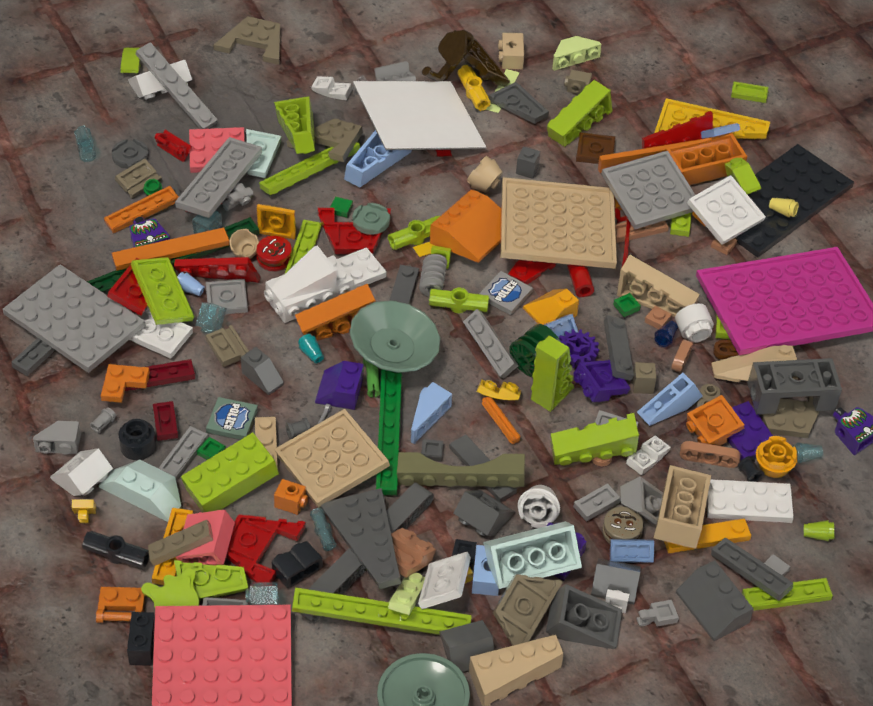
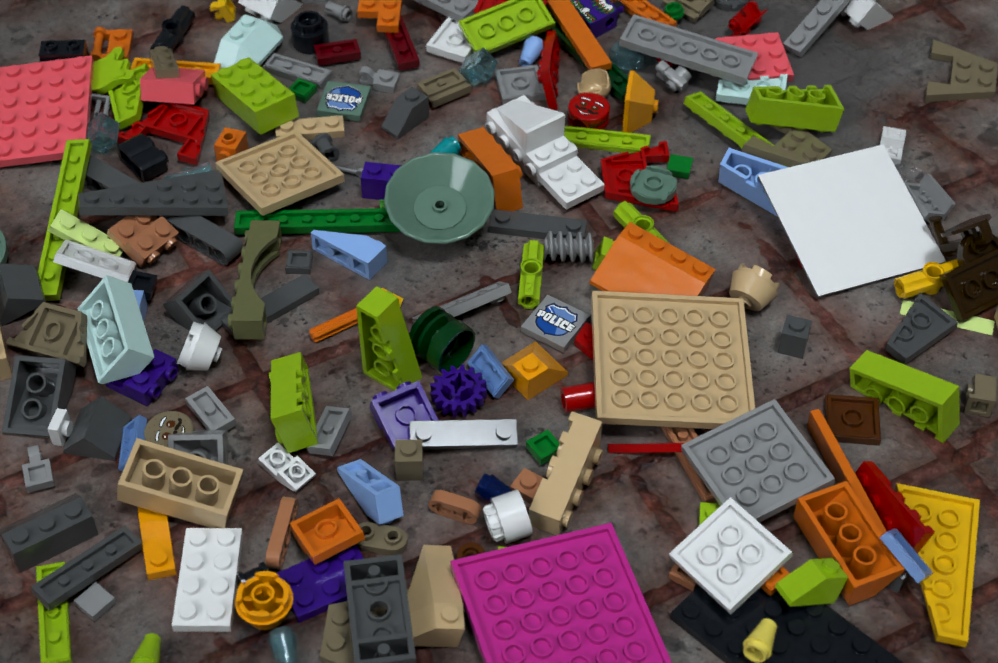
camera: 90 degrees right, 0 degrees up
none -> light grey plate [359,66,400,94]

